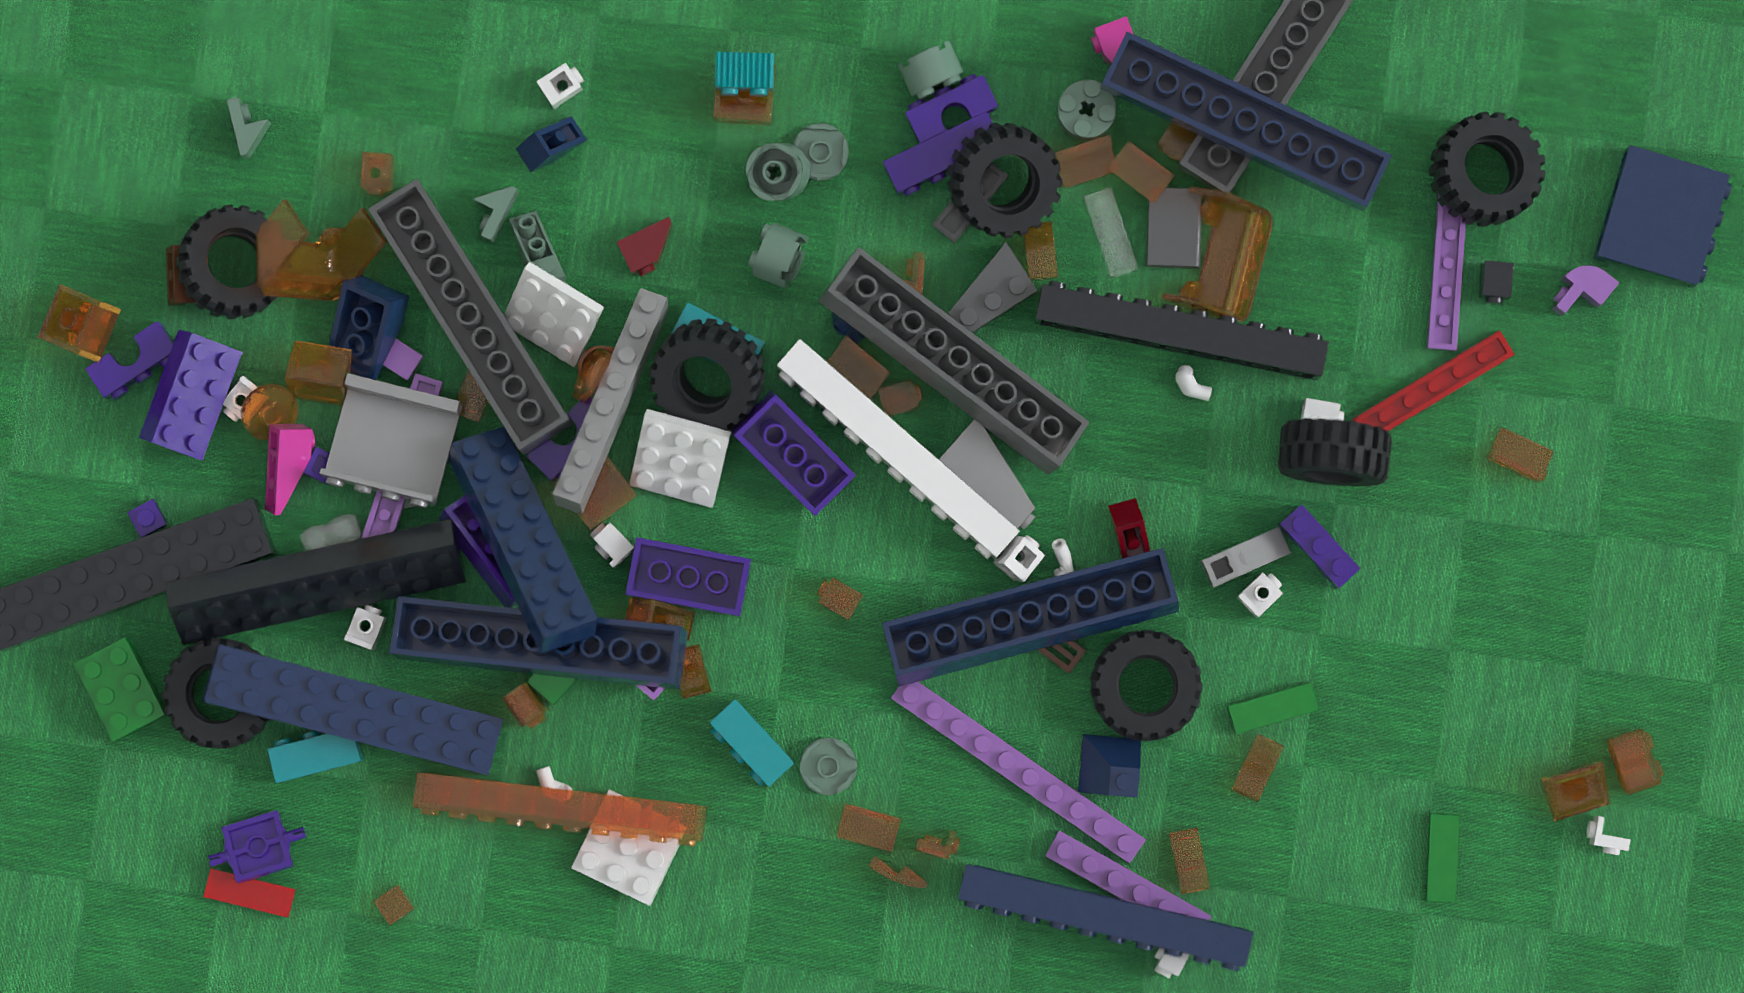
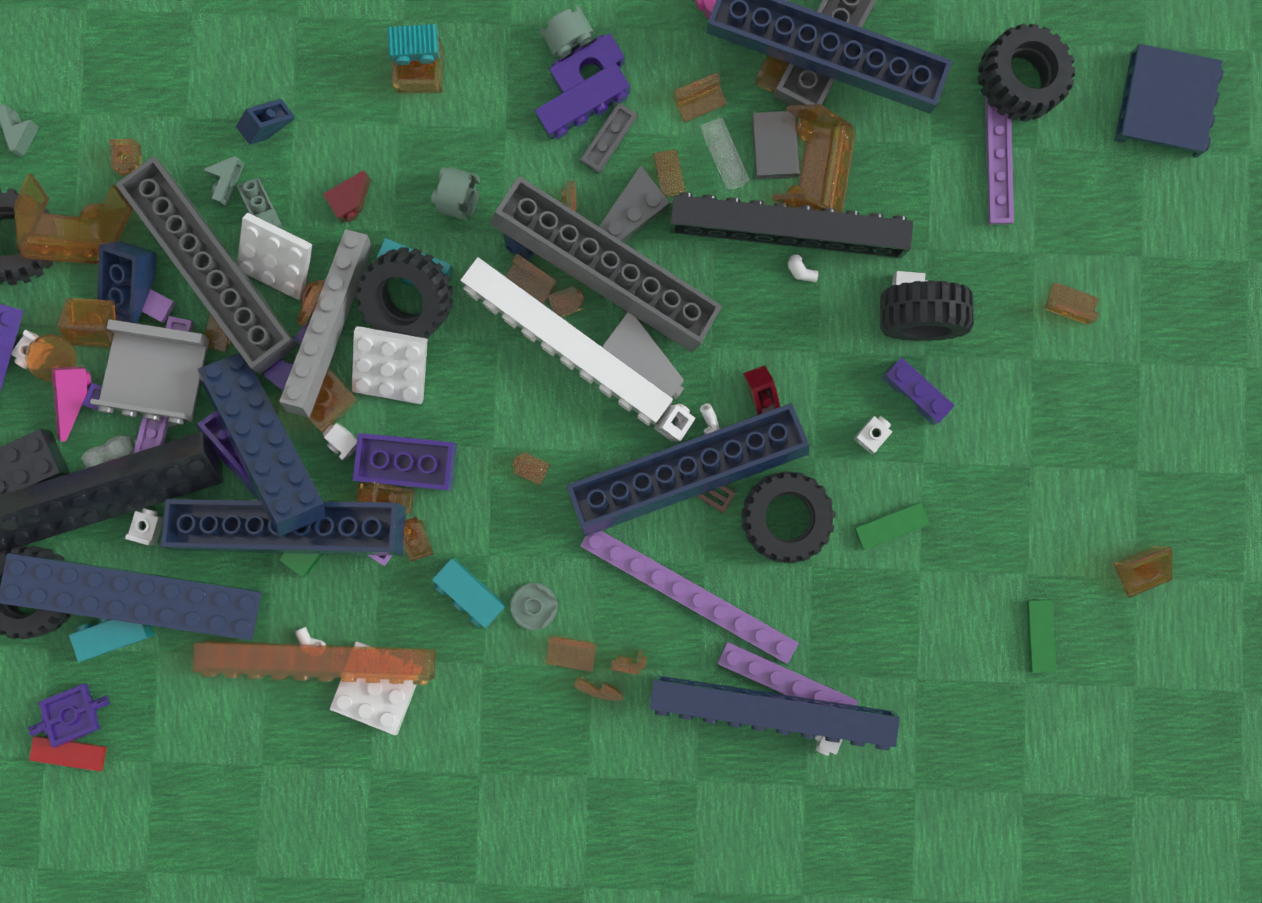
camera: 10 degrees left, 0 degrees up
clear orange tile [373,884,415,925] -> none
clear orange brick [502,683,548,729] -> none
white brick [537,63,584,109] -> none
dark purple brick [730,390,856,516] -> none
sand green brick [746,142,810,201] -> none
sand green tile [793,123,849,181] -> none
black tyre [947,122,1063,238] -> none
sand green brick [1057,80,1116,142] -> none
dark blue slope [1078,734,1141,798] -> none
clear orange panel [1109,141,1175,202] -> none
clear orange slope [1169,828,1210,895] -> none
light grey slope [1200,527,1291,588] -> none
clear orange slope [1231,734,1284,802] -> none
red tile [1351,330,1515,431] -> none
black brick [1478,260,1514,305] -> none
medium lavender brick [1552,265,1619,316] -> none
white bracket [1586,816,1630,855] -> none
clear orange brick [1606,728,1664,795] -> none

